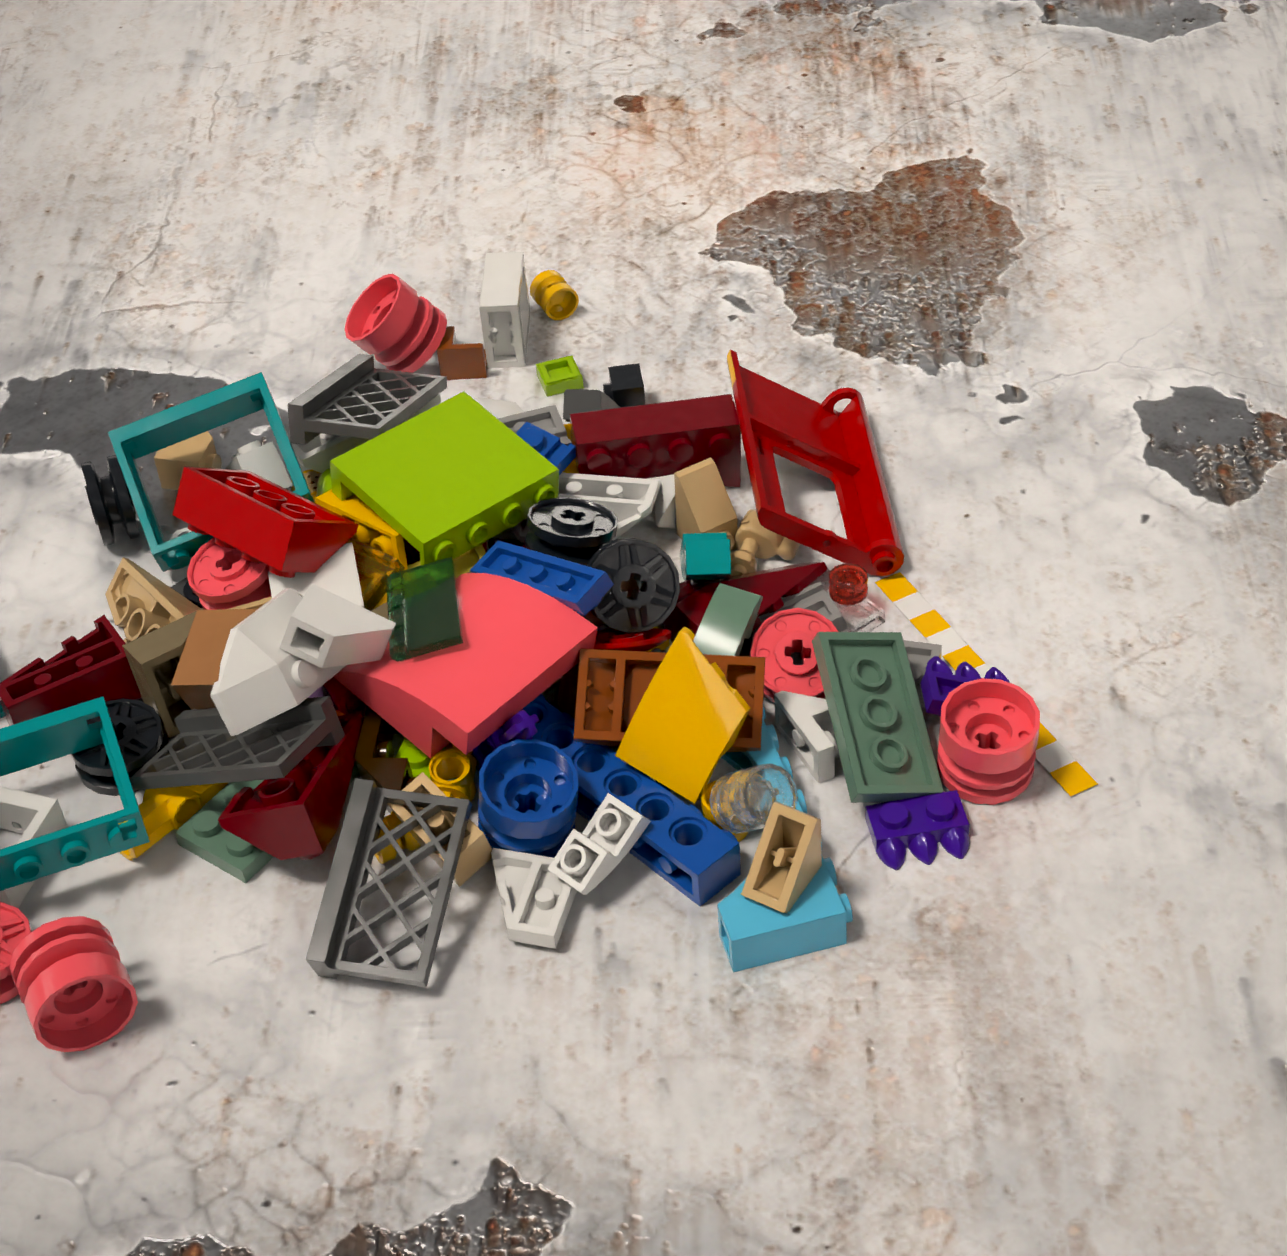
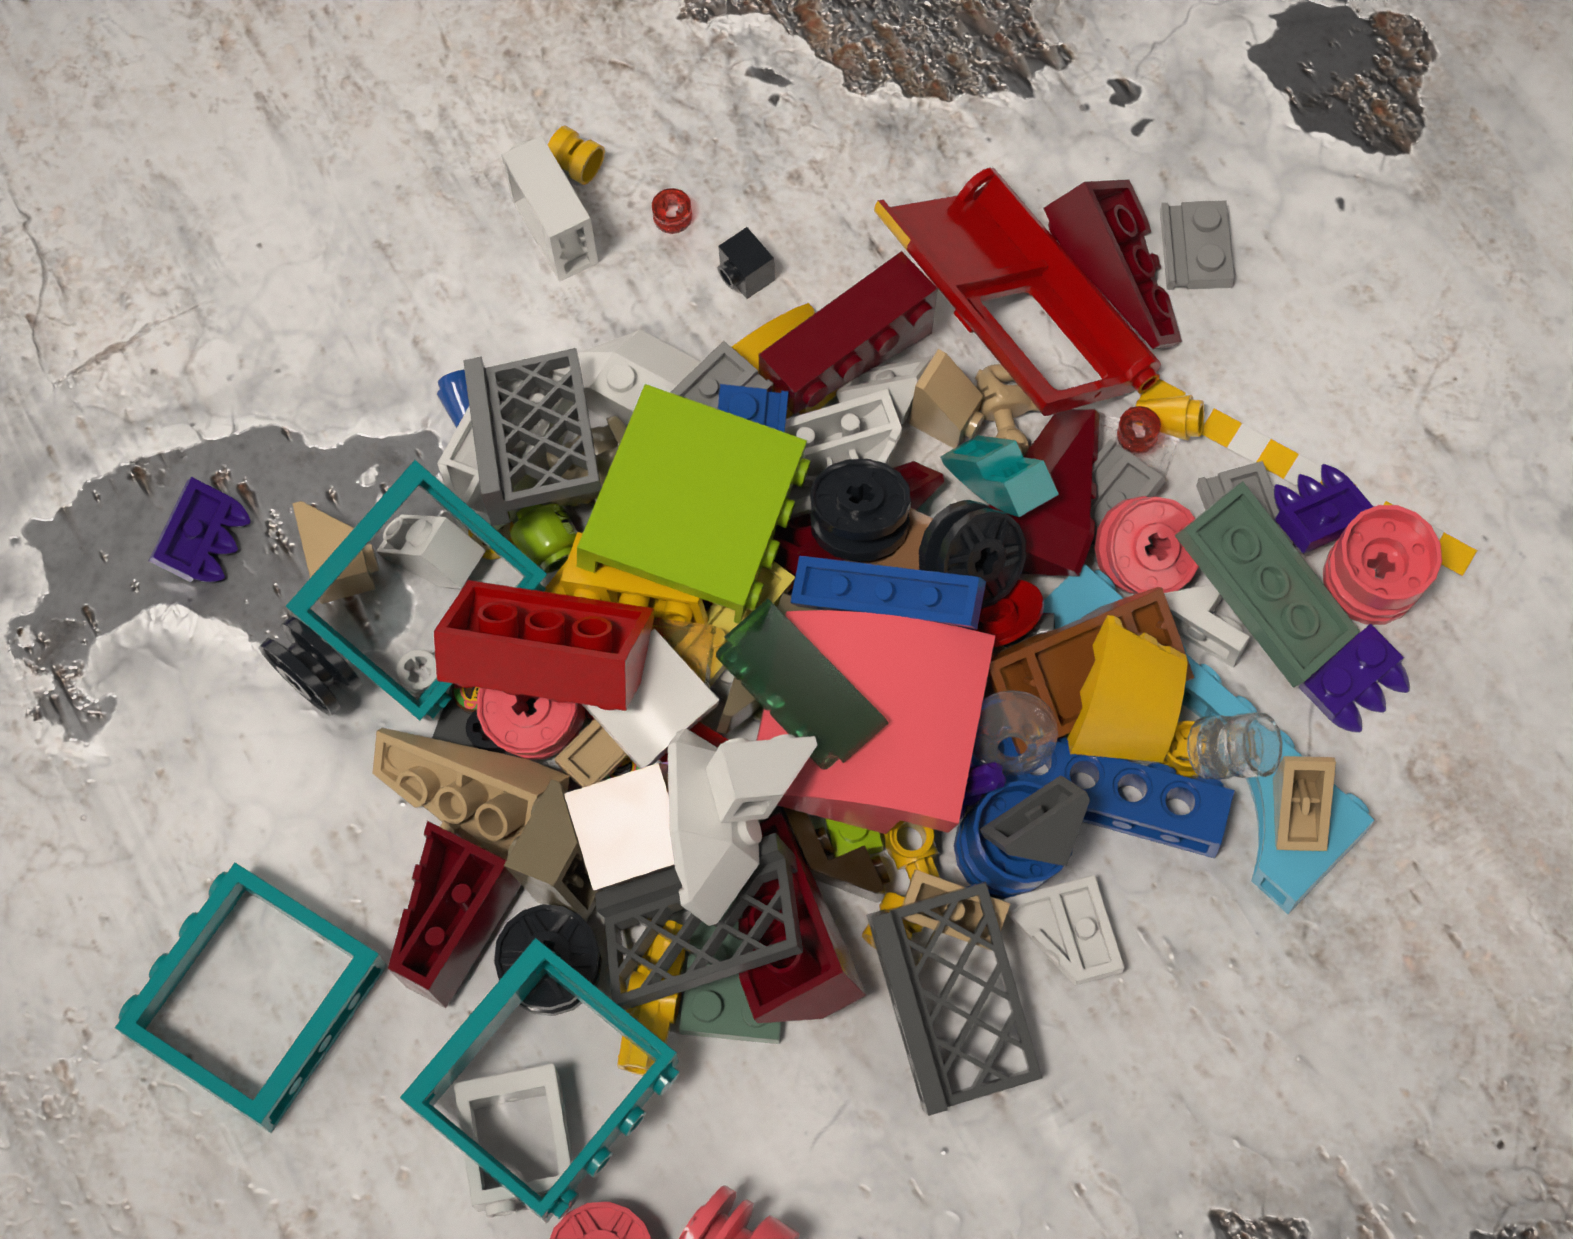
camera: 30 degrees left, 25 degrees up
coral wheel [345,274,447,373] -> none
dark orange panel [437,326,488,380] -> none
lime tile [536,356,584,397] -> none
white slope [547,793,651,895] -> none
dark grey slope [563,389,621,422] -> none
sand green slope [693,583,763,656] -> none
none -> dark purple plate [148,477,251,582]
none -> clear red bush [652,188,692,234]
none -> clear piece [973,690,1058,776]
none -> dark grey slope [980,775,1090,866]
none -> dark red wedge [1043,179,1182,349]
none -> yellow cone [1134,395,1205,441]
none -> light grey plate [1160,200,1234,290]

